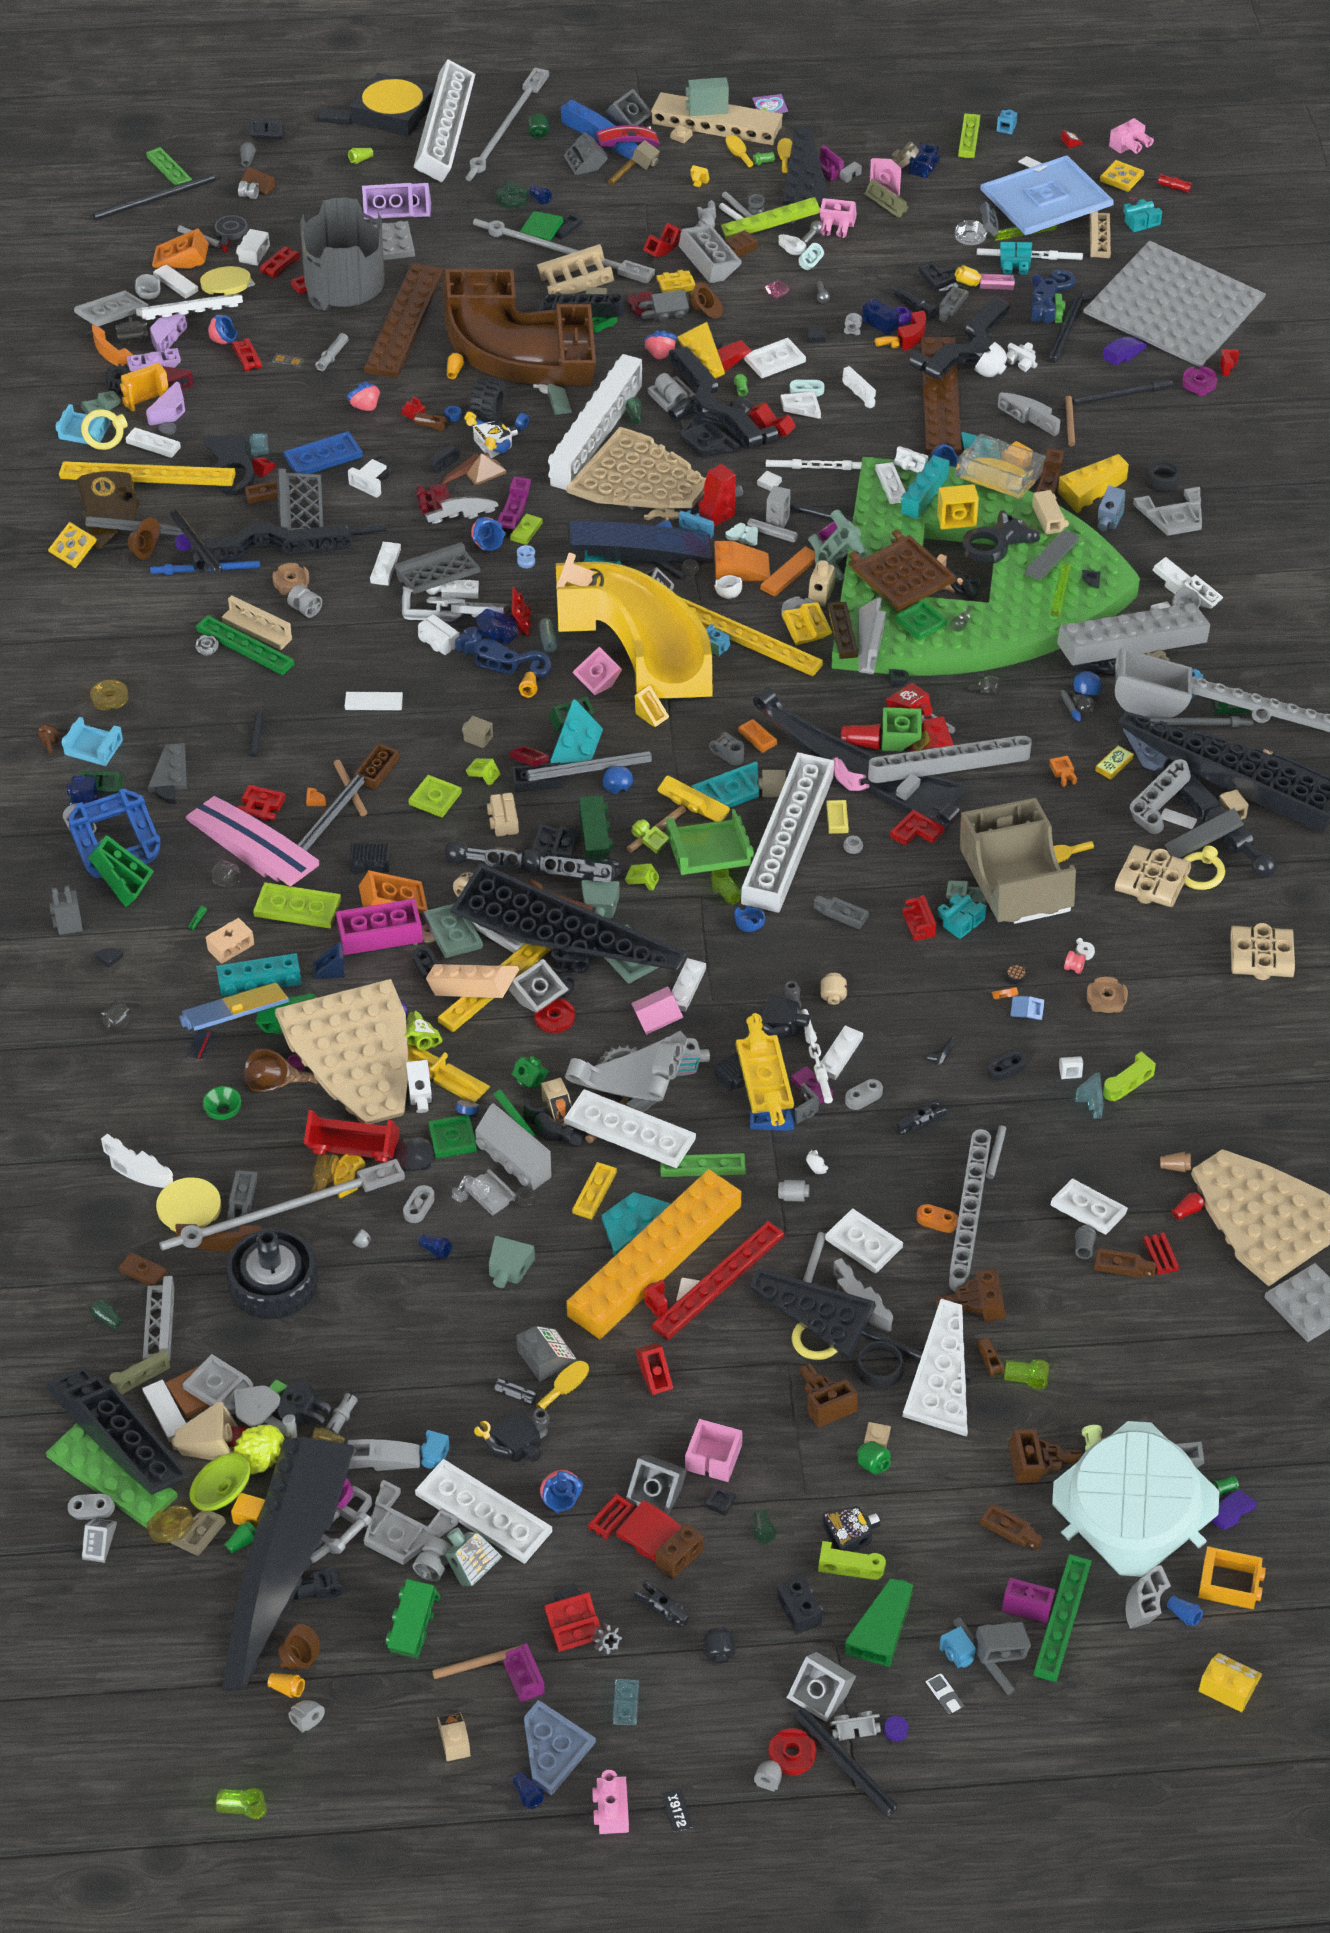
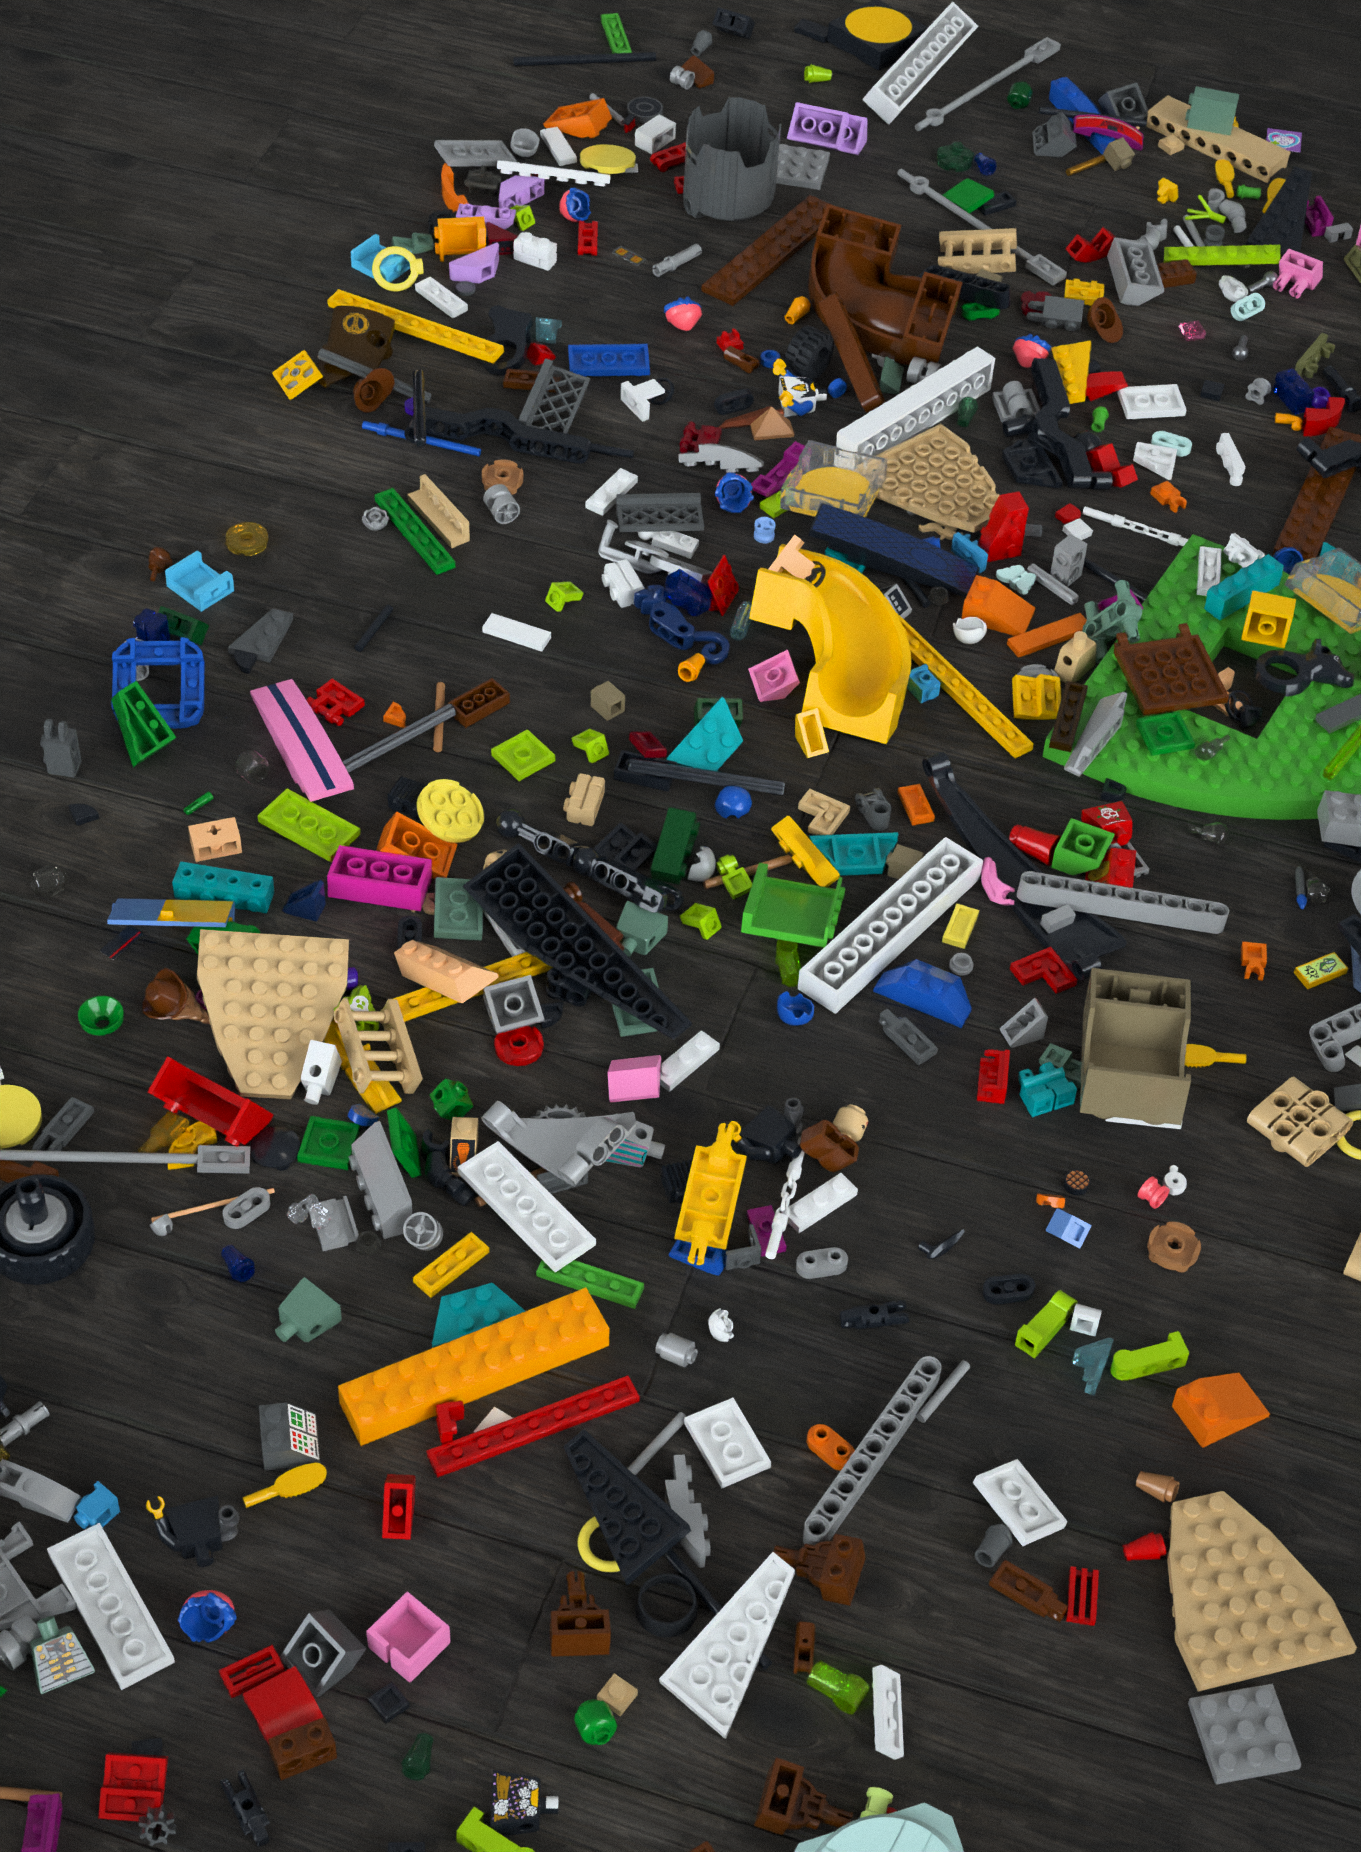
camera: 20 degrees right, 0 degrees up
axle [494,1378,537,1404] -> none
blue hair [1073,671,1102,695] -> none
none -> light nougat piece [151,1188,275,1223]
none -> tan fence [334,998,423,1094]
none -> light grey wheel [403,1212,443,1251]
none -> light yellow tile [417,779,484,843]
none -> lime bracket [510,205,535,231]
none -> white brick [514,232,557,271]
none -> lime bracket [545,582,584,612]
none -> light grey hair [687,846,716,882]
none -> clear tile [780,440,887,517]
none -> tan plate [798,789,850,835]
none -> reddish brown brick [799,1120,859,1173]
none -> reddish brown beam [818,291,885,413]
none -> white plate [872,1665,904,1760]
none -> blue wedge [873,959,972,1028]
none -> light grey wheel [907,356,942,384]
none -> light grey slope [999,998,1048,1048]
none -> lime leg [1015,1290,1078,1359]
none -> black bar [1039,107,1147,127]
none -> red tile [1055,503,1081,524]
none -> orange plate [1150,481,1187,513]
none -> orange slope [1172,1372,1270,1448]
none -> lime plant [1185,195,1226,224]
none -> light grey piece [1208,189,1247,233]
none -> olive plate [1293,333,1335,381]

